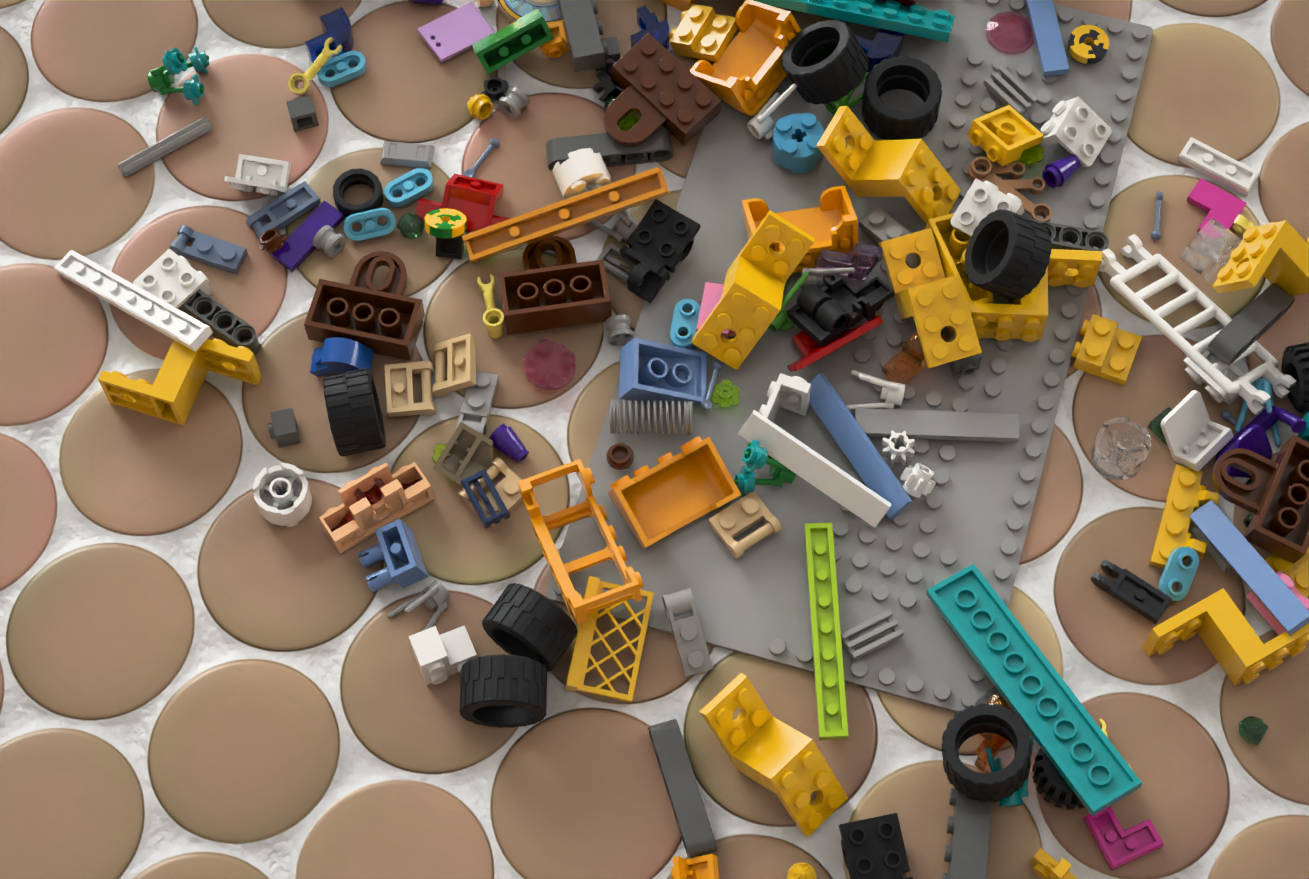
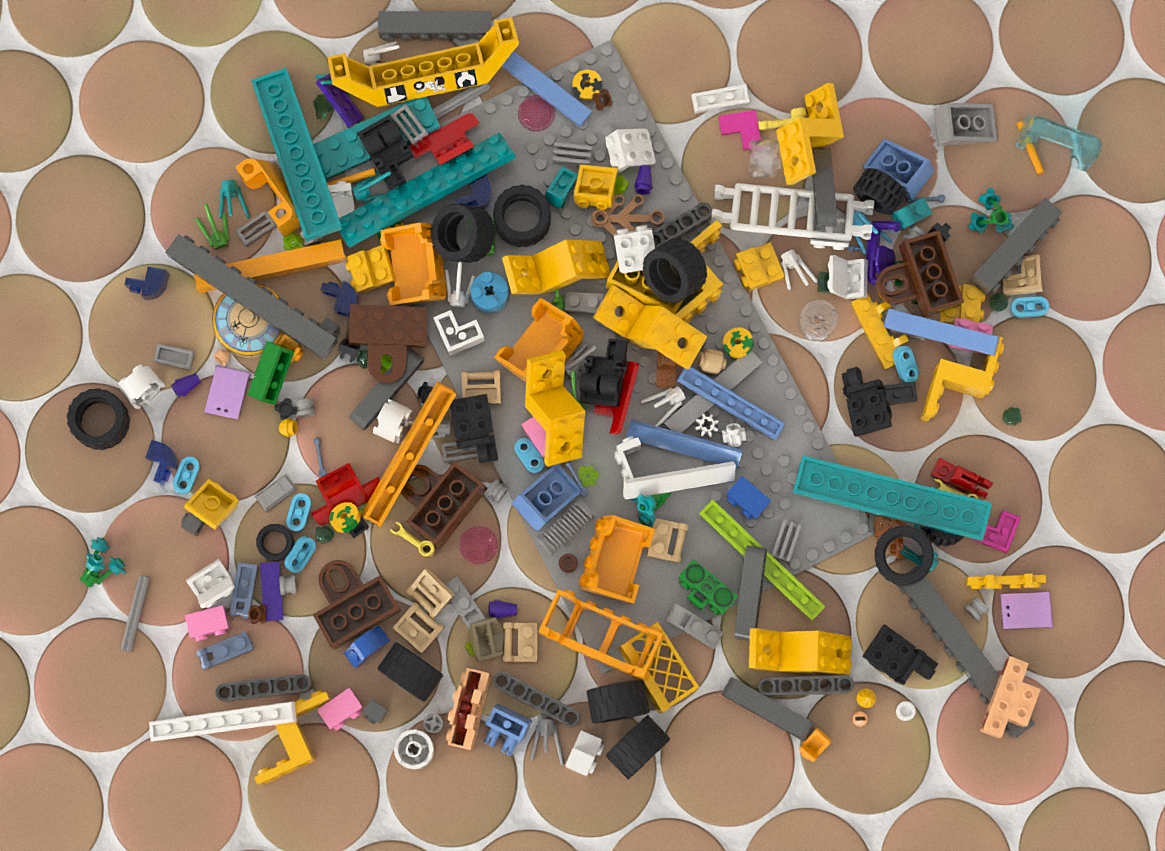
camera: 45 degrees left, 15 degrees up
white bracket [133,249,212,309] -> none
light yellow brick [288,37,342,95] -> none
dark blue tile [461,469,510,529] -> none
plate [814,243,883,280] -> none
sand blue hinge [1151,191,1163,240] -> none
none -> yellow plate [184,479,239,530]
none -> bright pink brick [185,605,231,642]
none -> bright pink brick [317,688,364,731]
none -> light grey wheel [424,714,444,734]
none -> white brick [433,310,485,356]
none -> tan plate [461,370,501,404]
none -> dark grey beam [493,672,580,727]
none -> teal plate [545,166,578,210]
none -> bright green plant [552,289,565,311]
none -> reddish brown plate [592,89,613,111]
none -> medium blue tile [677,366,786,440]
none -> green piece [678,559,738,616]
none -> tan head [697,348,726,375]
none -> yellow piece [723,327,754,358]
none -> blue brick [726,476,771,520]
none -> dark grey beam [734,545,767,641]
none -> dark grey beam [757,675,854,696]
none -> white plant [780,250,818,290]
none -> black plate [842,367,892,437]
none -> red plate [930,458,993,500]

